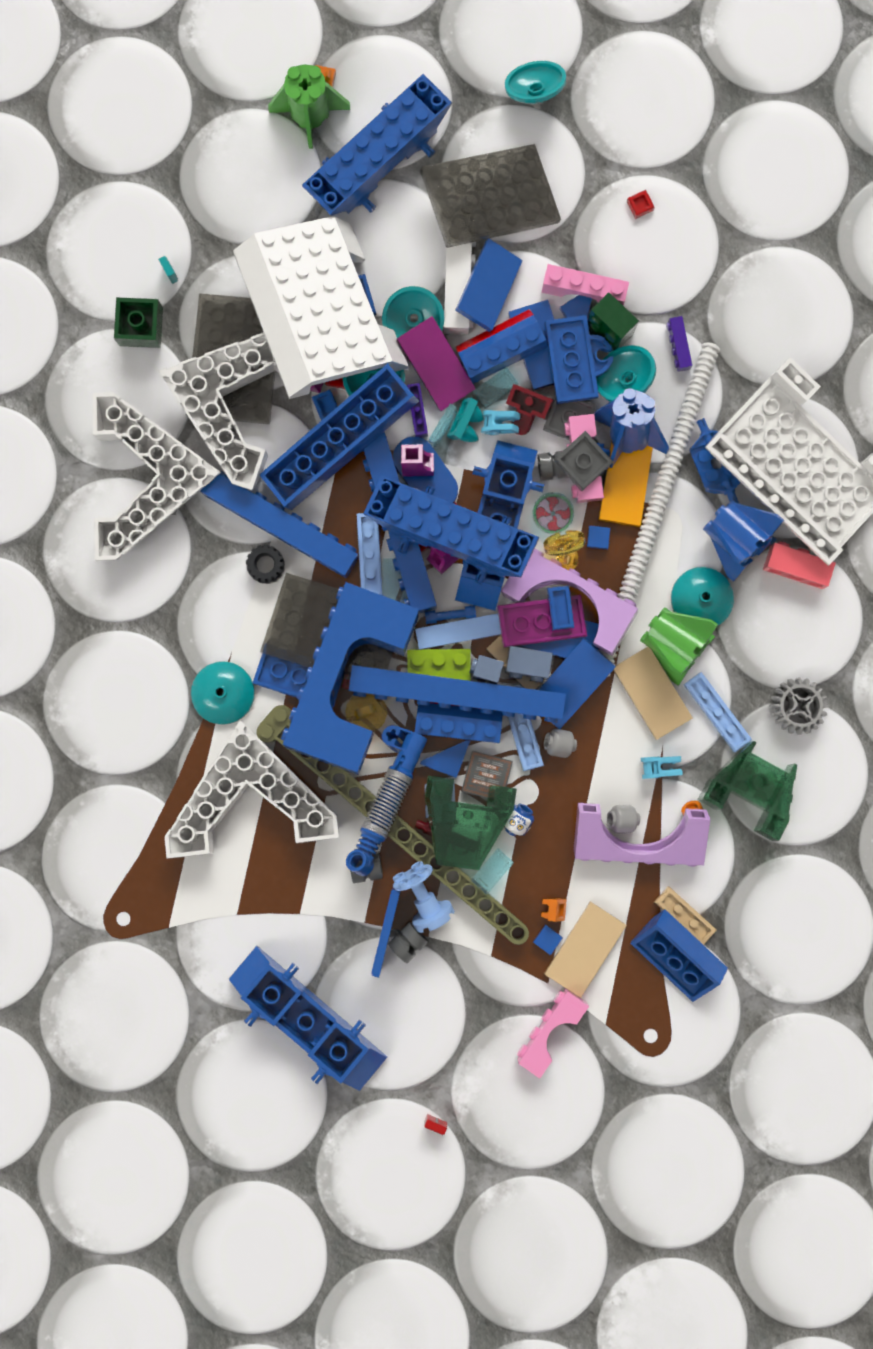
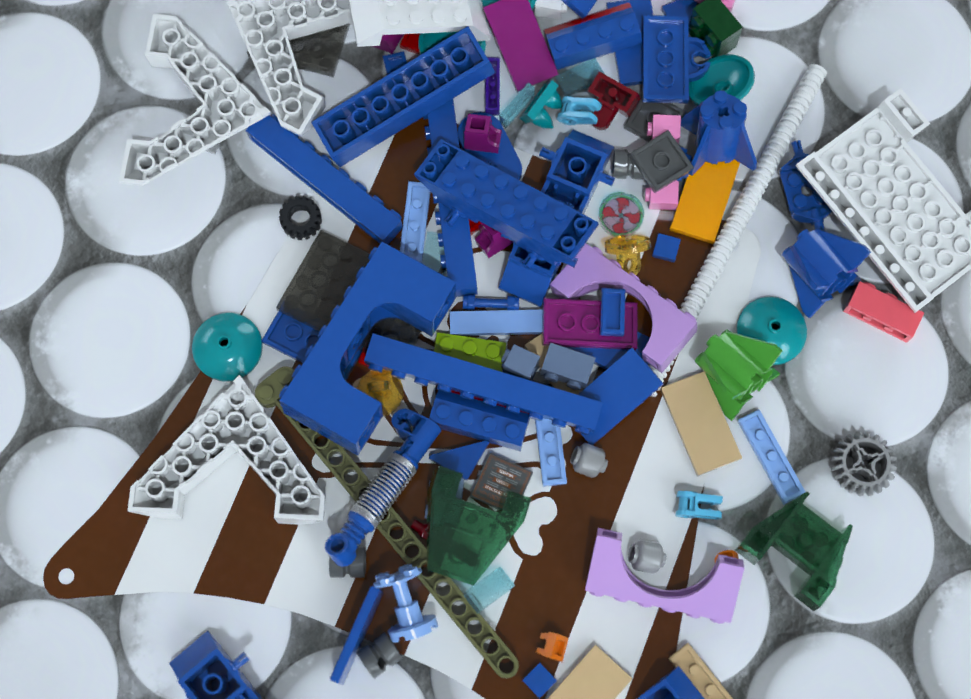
camera: 10 degrees right, 10 degrees down
head [503,803,534,836] -> none
dark purple piece [666,316,693,372] -> none

